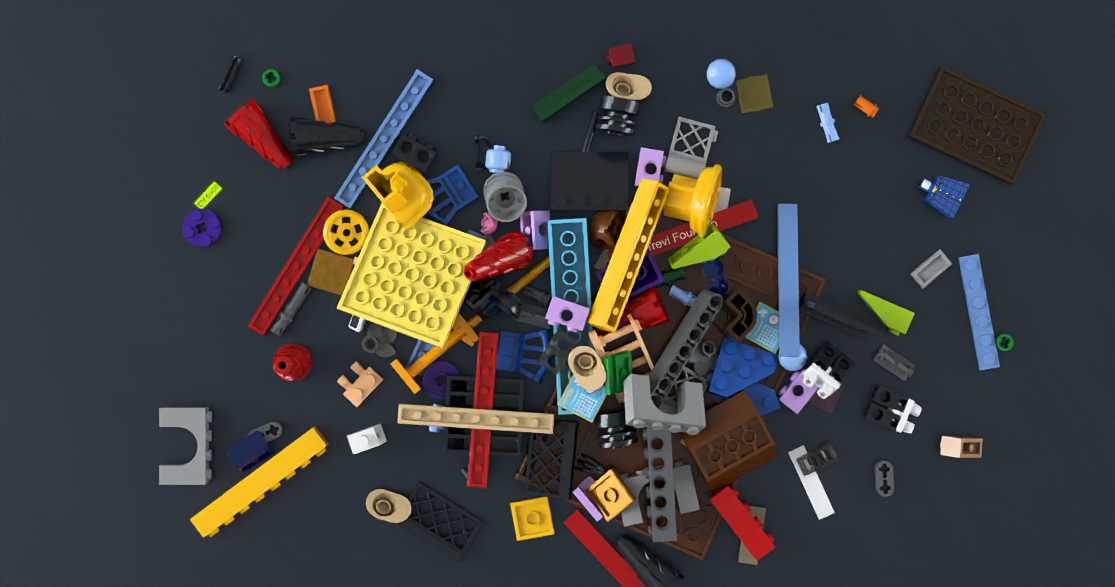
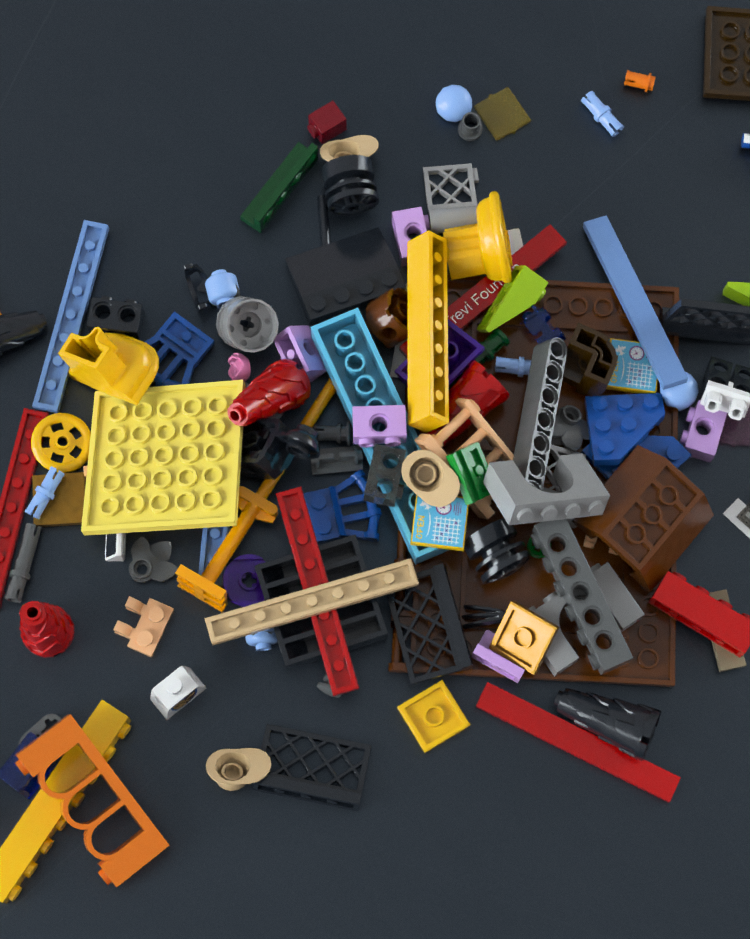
camera: 25 degrees left, 15 degrees down
none -> orange fence [15,714,170,887]
none -> light blue pin [24,466,65,520]

